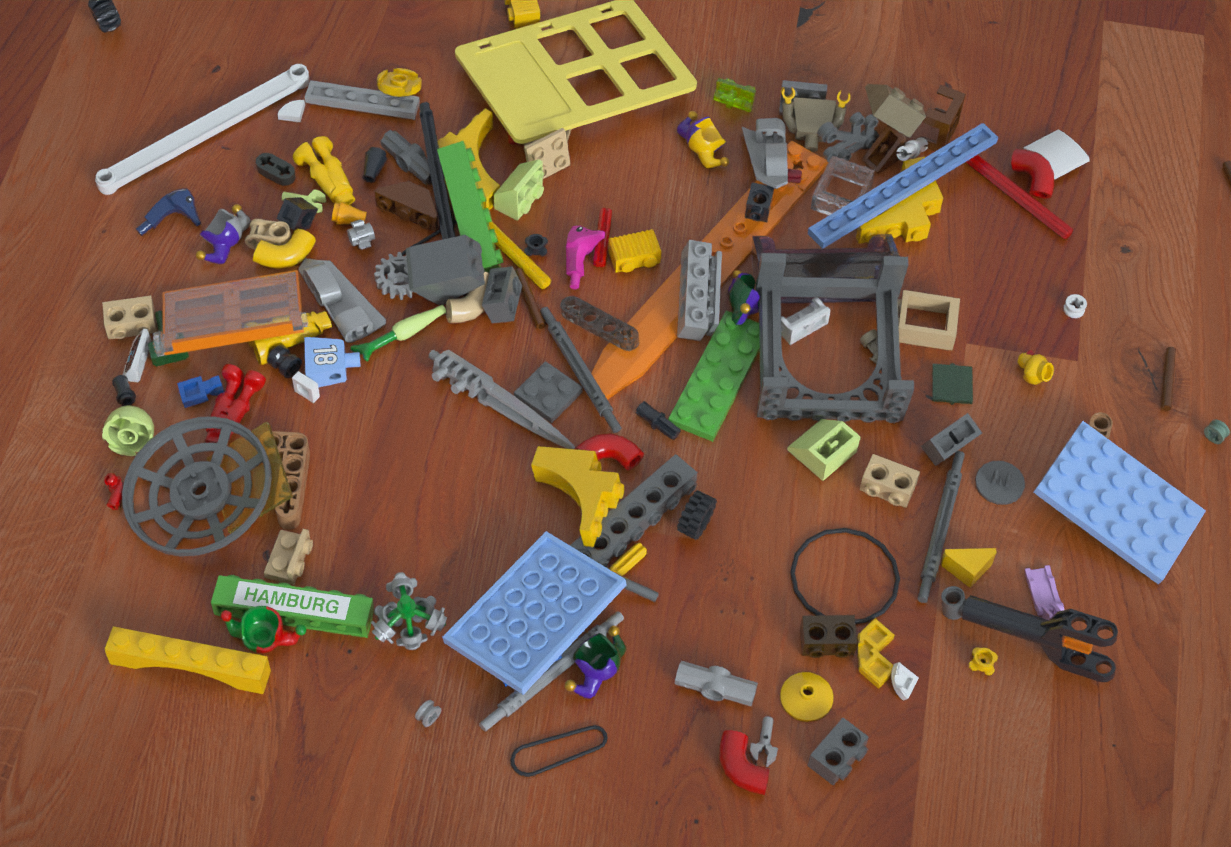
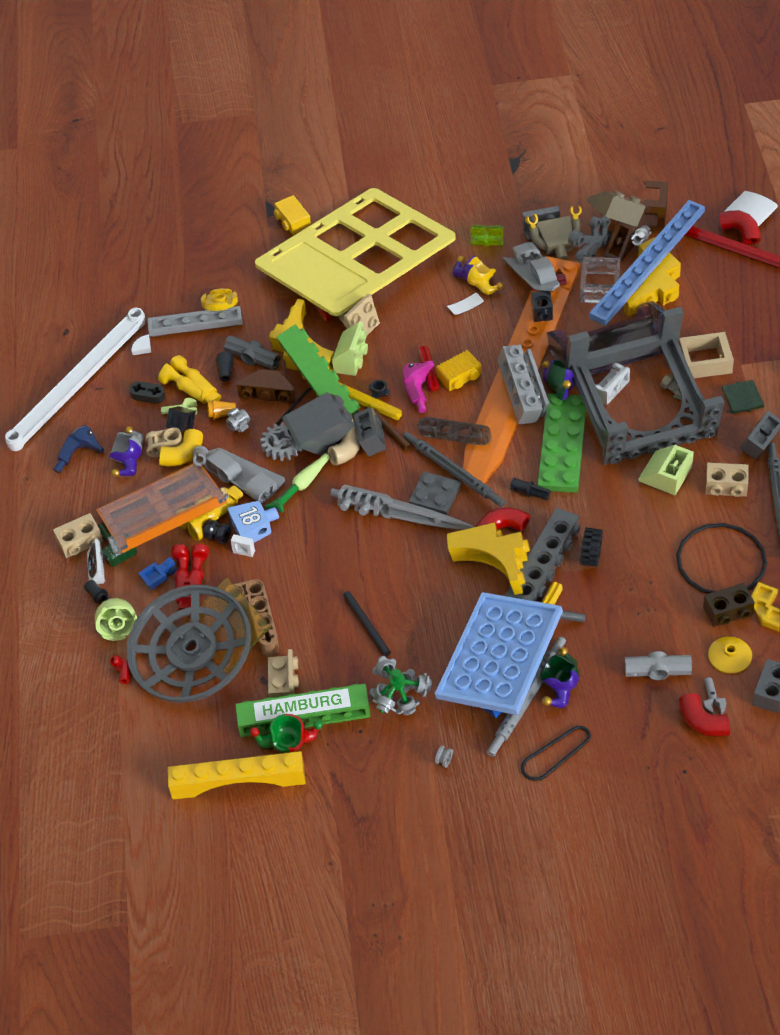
camera: 10 degrees left, 5 degrees down
black piece [419,102,456,240] -> none
none -> light grey pin [193,446,209,466]
none -> black bar [343,591,391,657]
none -> white sticker [447,293,484,315]

